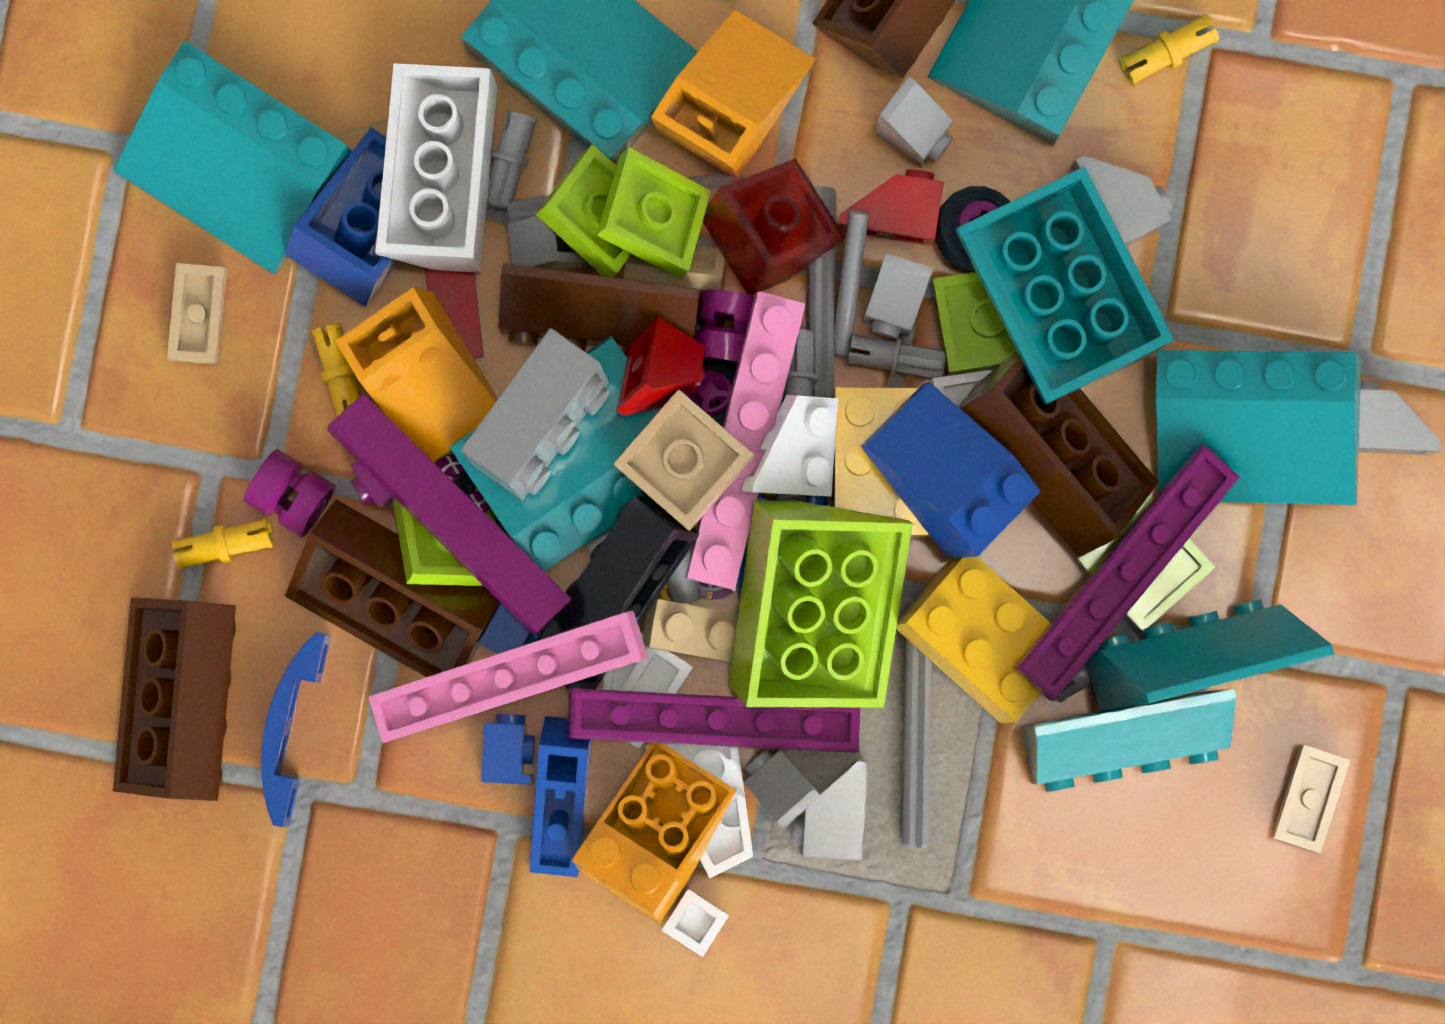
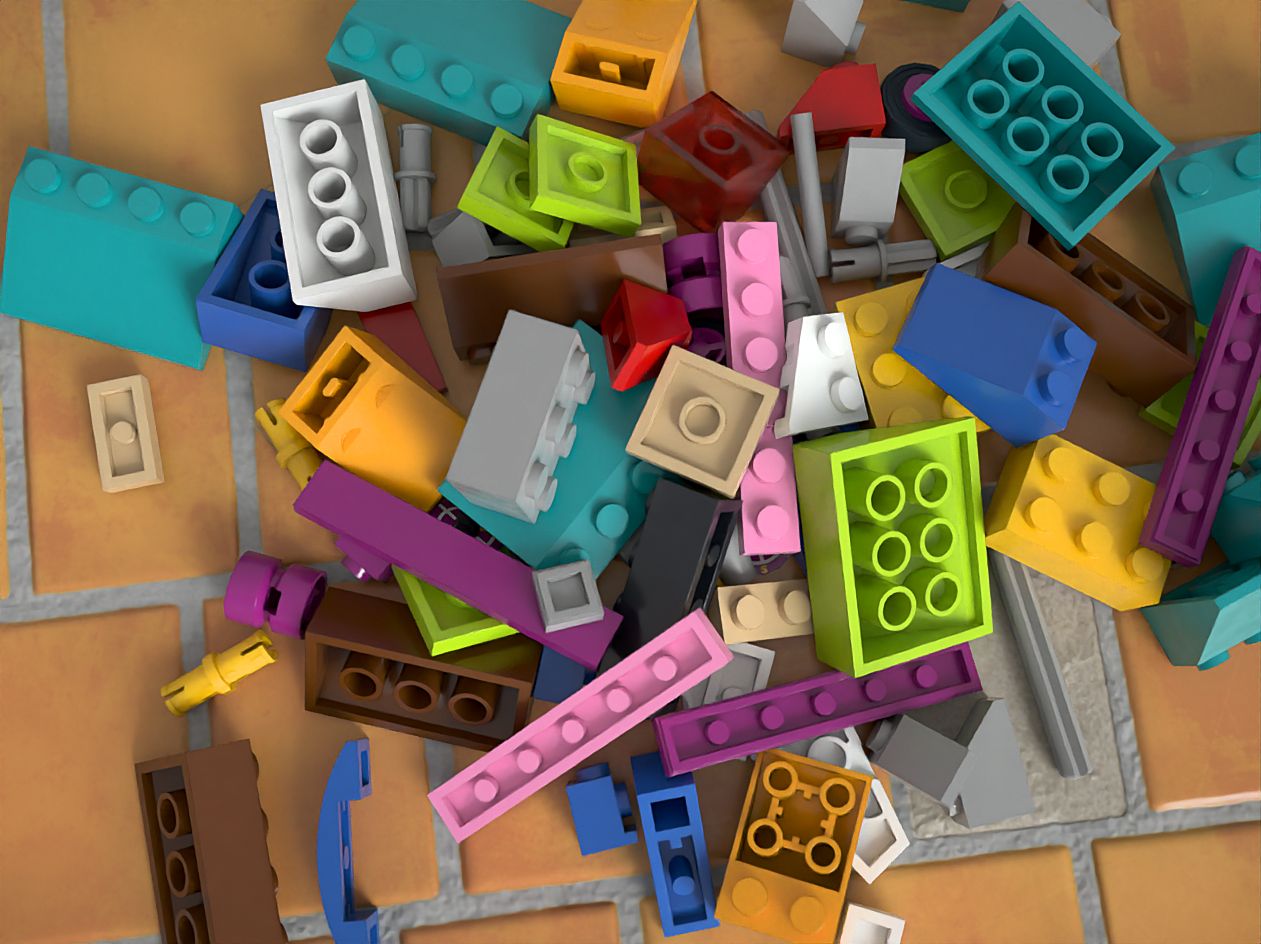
camera: 20 degrees left, 5 degrees down
none -> light grey tile [532,559,604,633]

